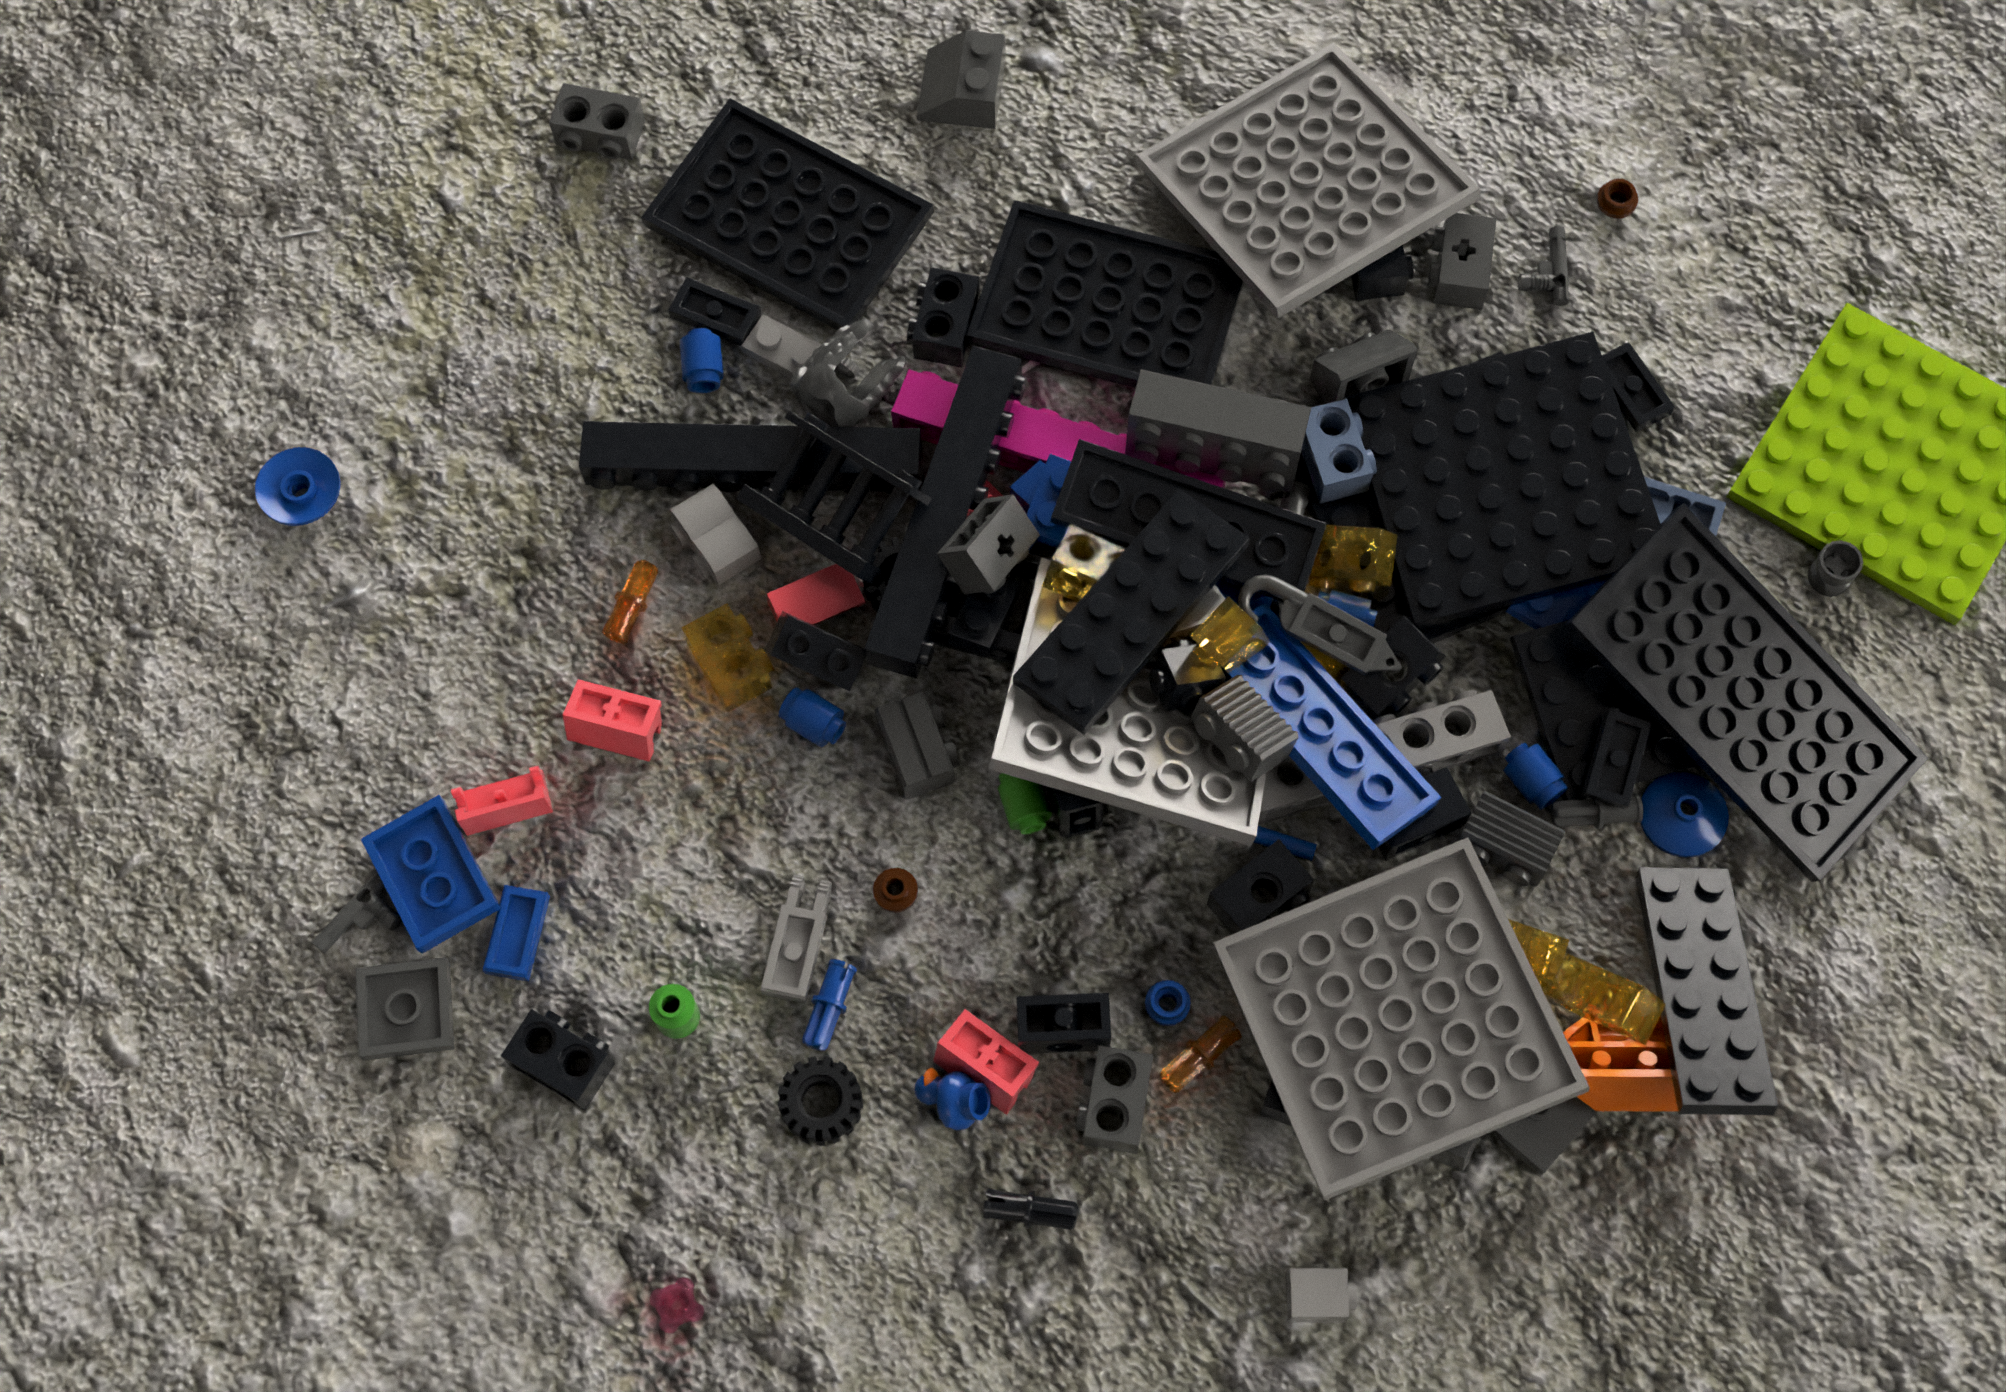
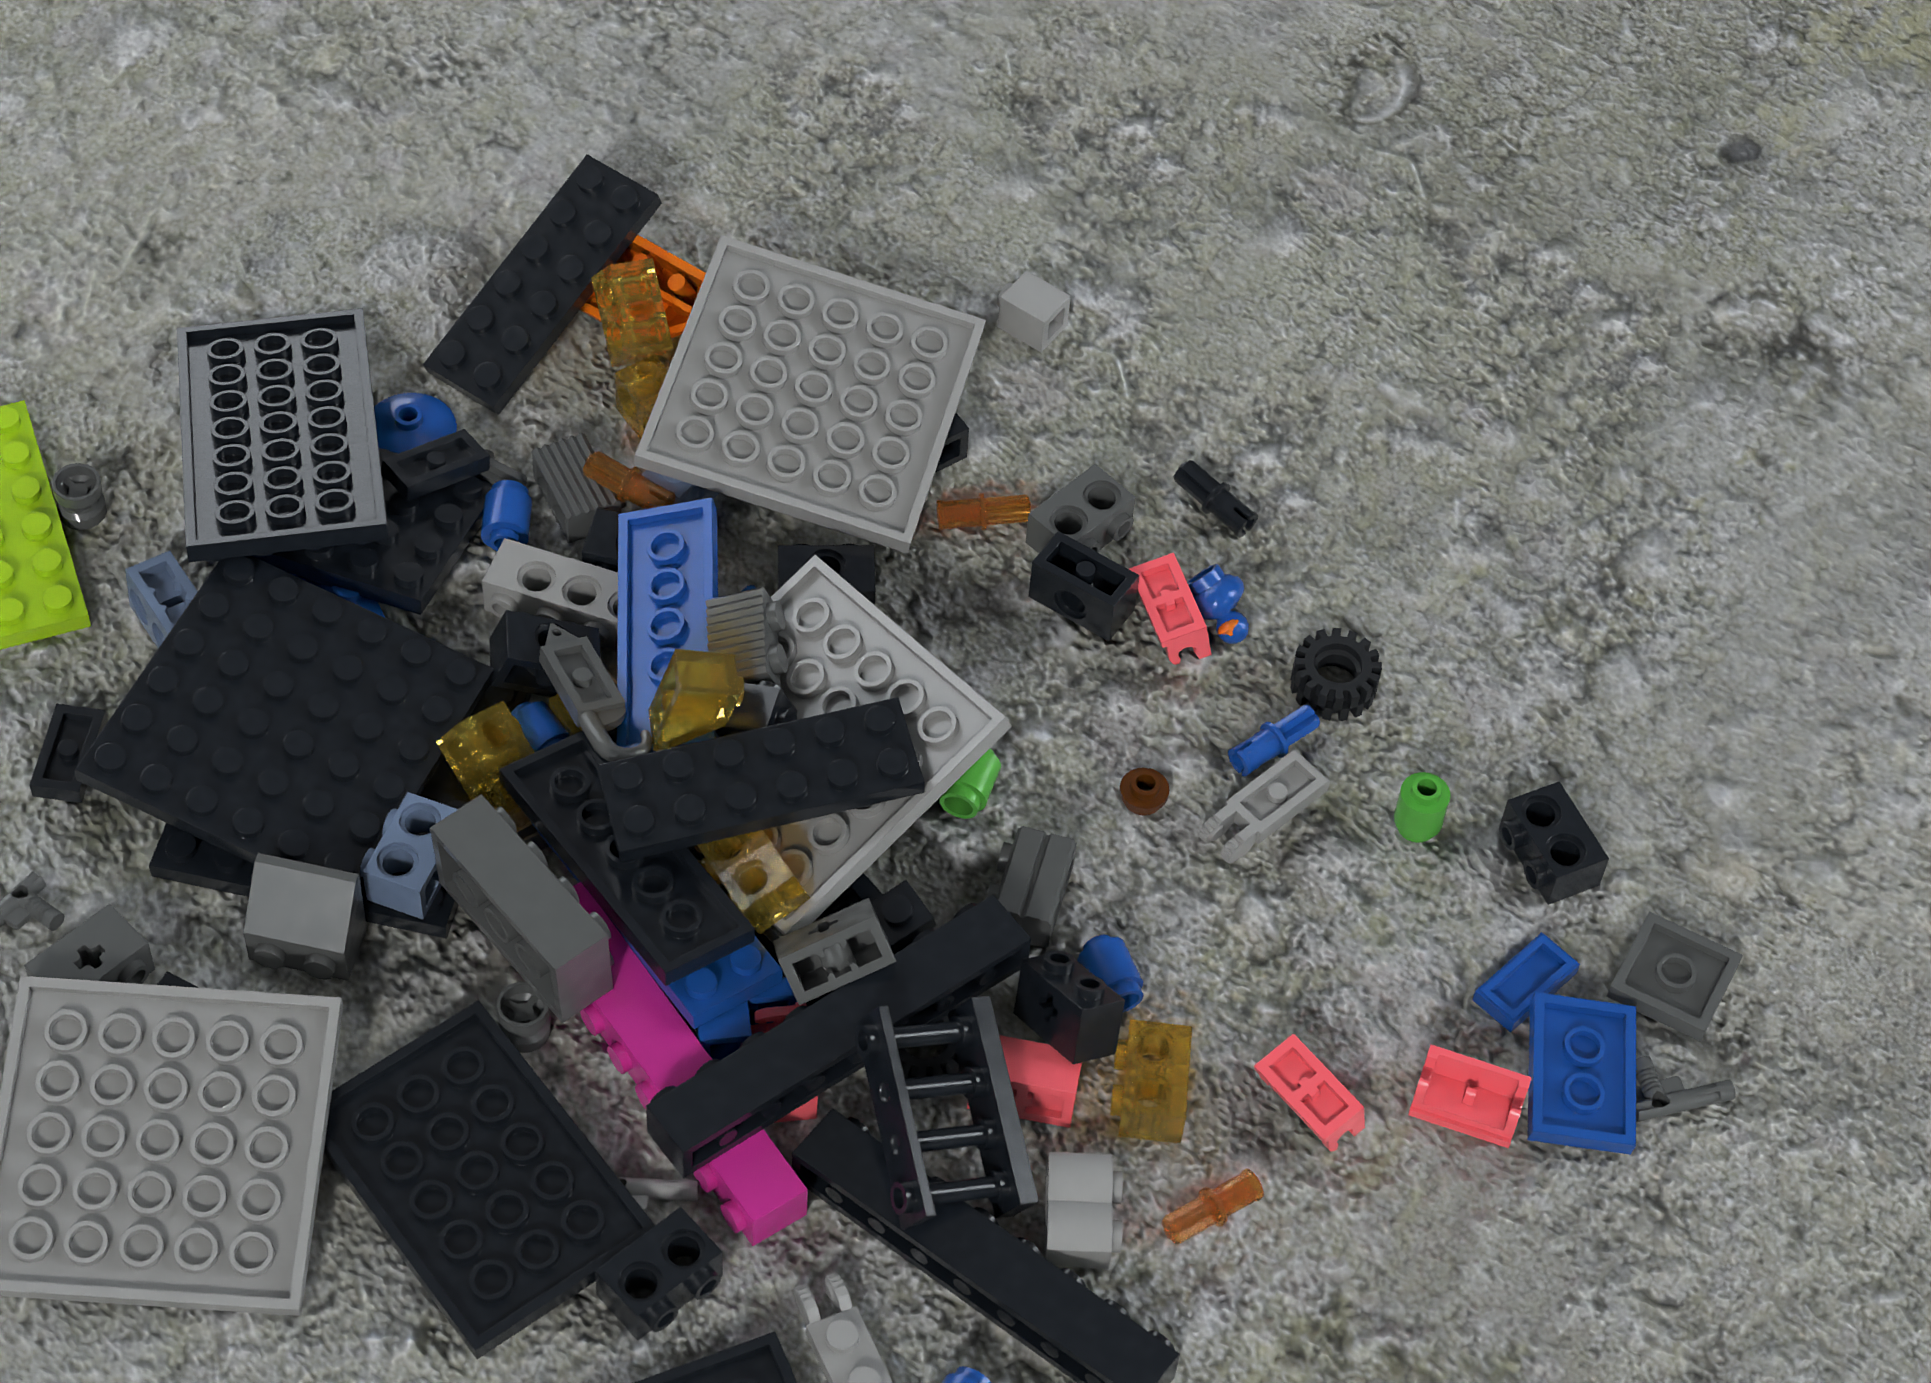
camera: 150 degrees left, 15 degrees down
clear pink plate [650,1277,704,1334] -> none
dark grey piece [790,318,906,427] -> none
blue plate [1145,980,1191,1026] -> none
none -> clear orange axle [583,451,676,509]

